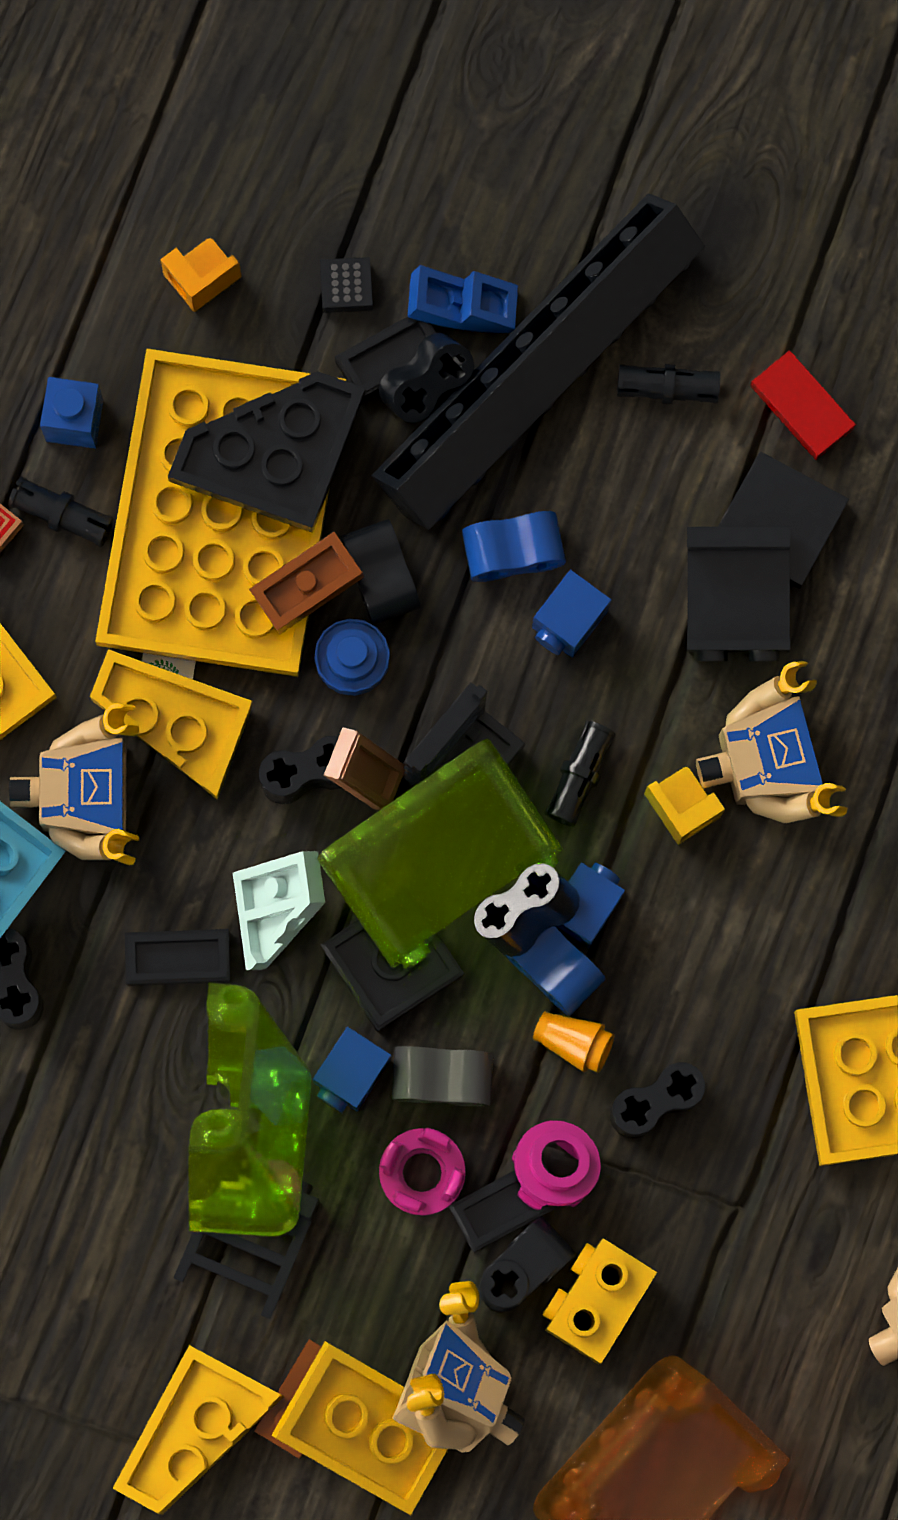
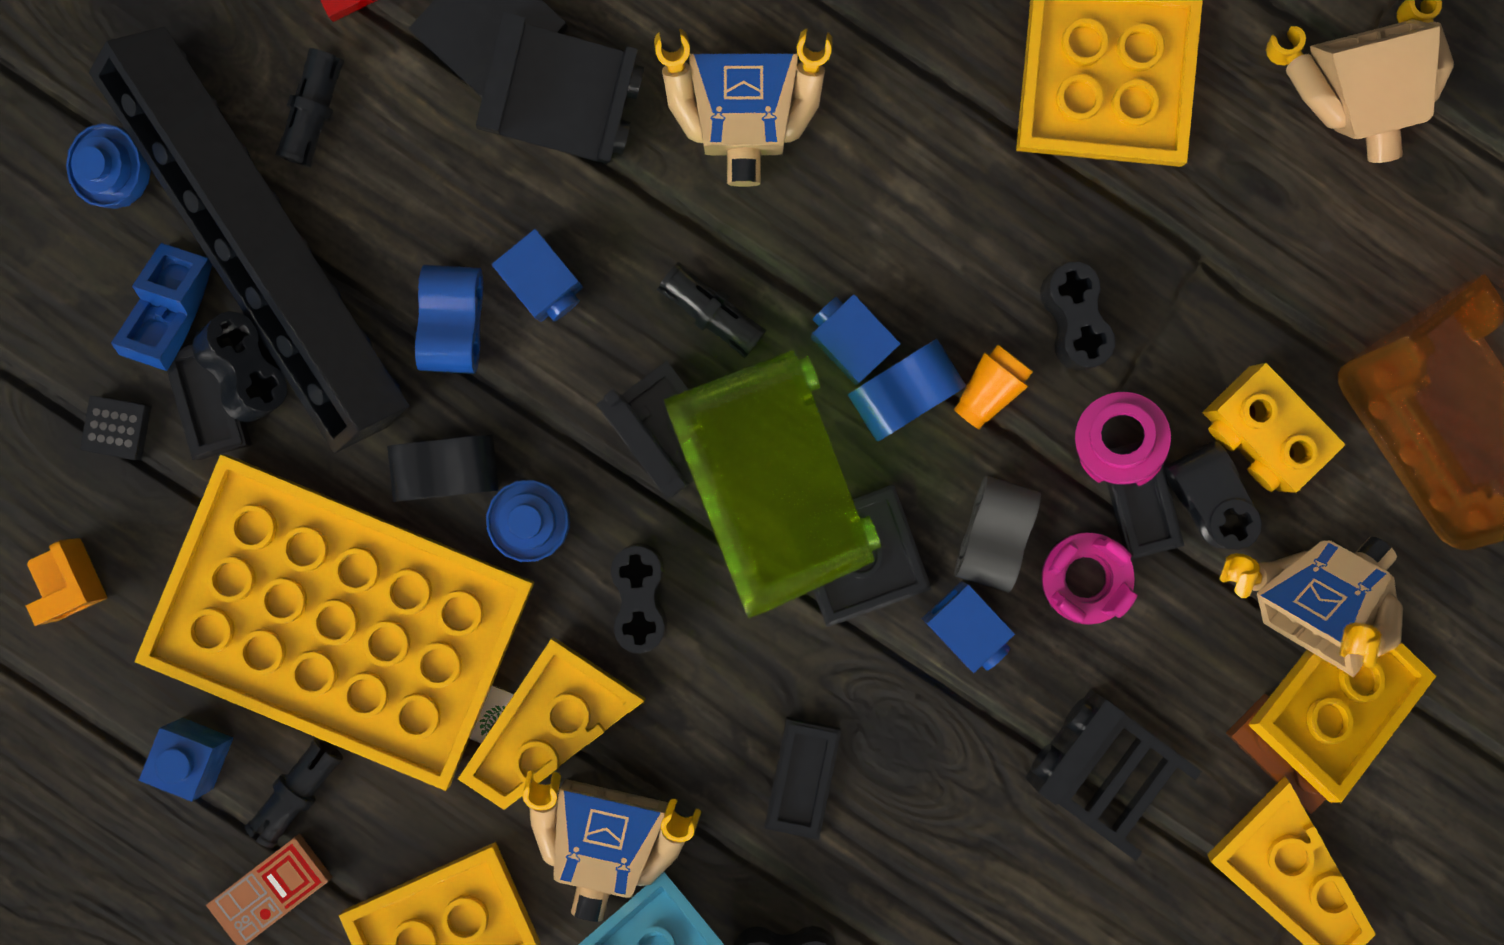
camera: 65 degrees left, 10 degrees up
black plate [168,371,365,533] -> none
clear neon green windscreen [188,983,311,1236] -> none
light aqua wing [233,851,325,970] -> none
dark orange plate [249,532,364,634] -> none
nougat tile [324,728,405,813] -> none
black axle [474,863,580,957] -> none
yellow panel [644,767,725,845] -> none
none -> blue plate [66,123,151,209]

